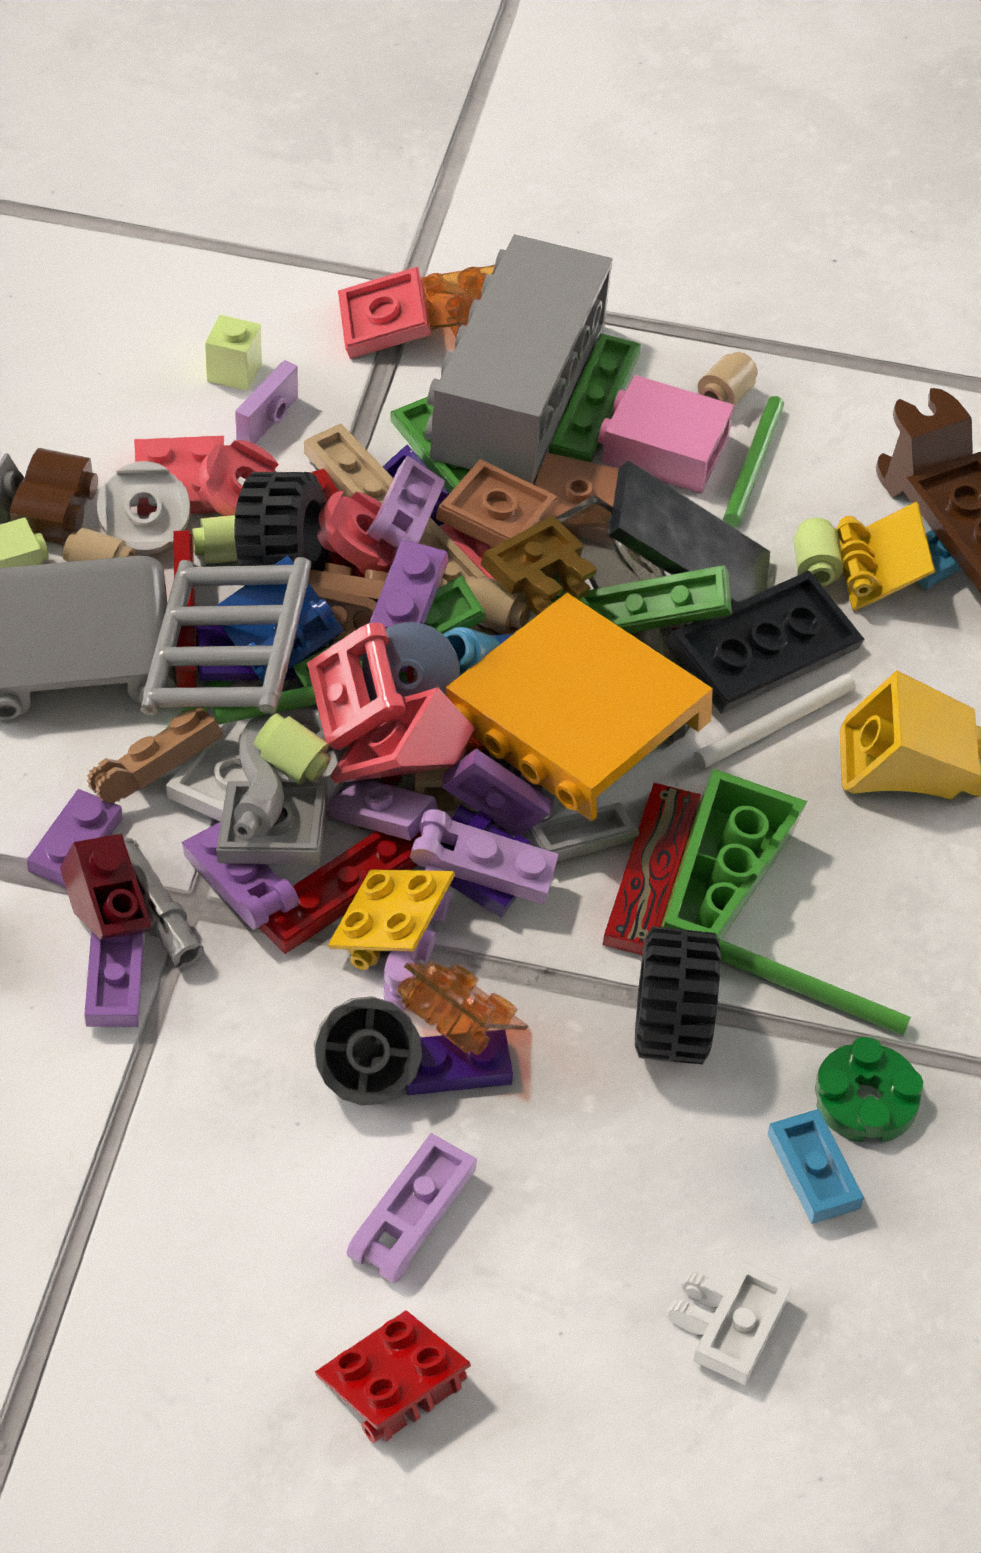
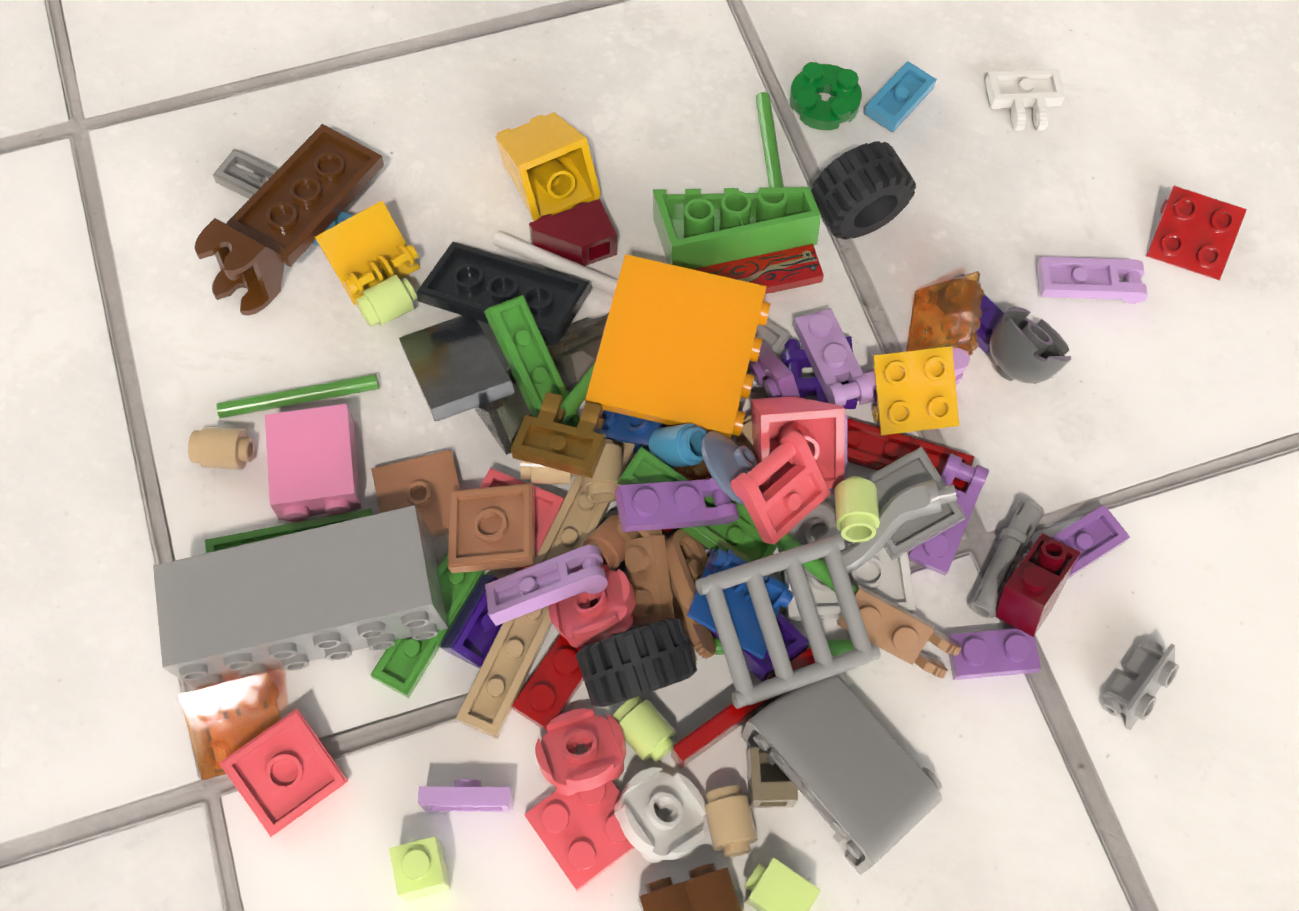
camera: 120 degrees left, 15 degrees up
none -> dark red slope [529,199,617,266]

